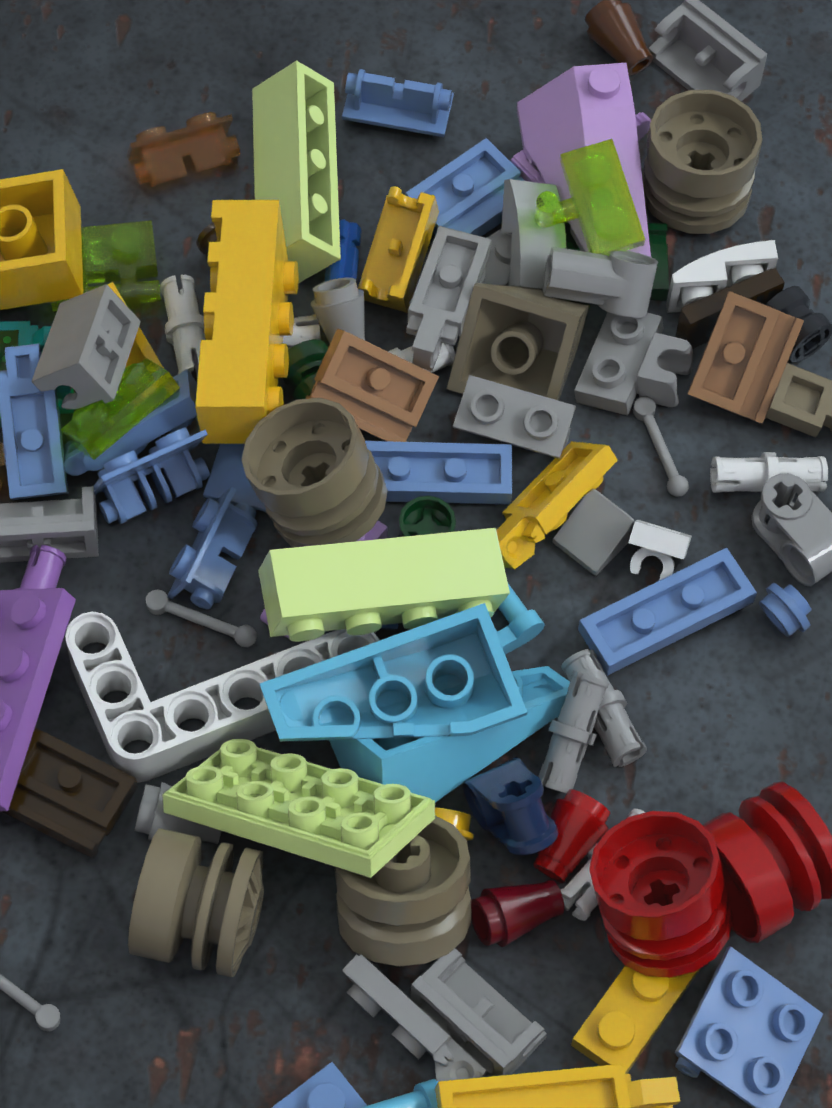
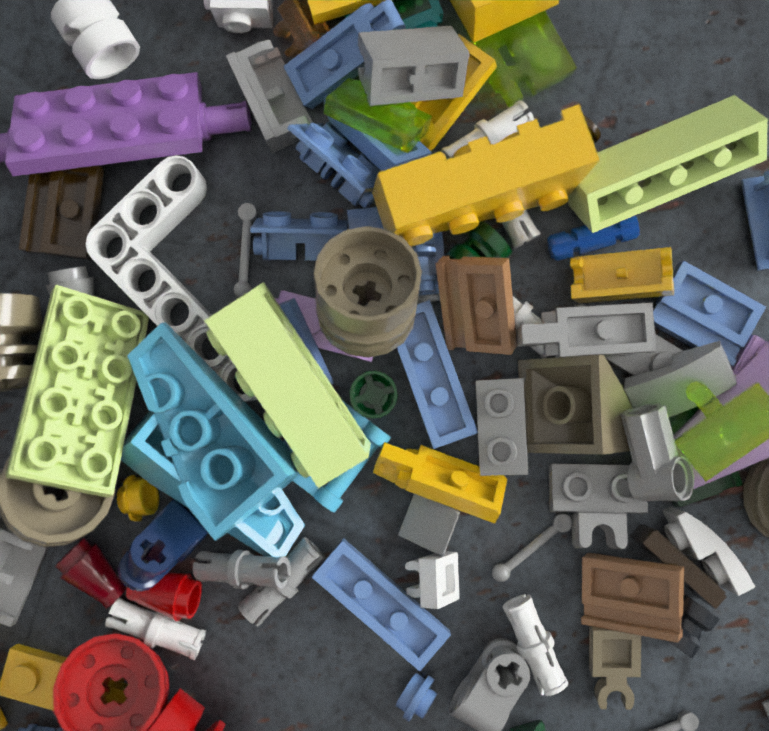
camera: 75 degrees right, 25 degrees up
clear orange hinge [127,112,241,187] -> none
light grey cone [310,277,365,344] -> none

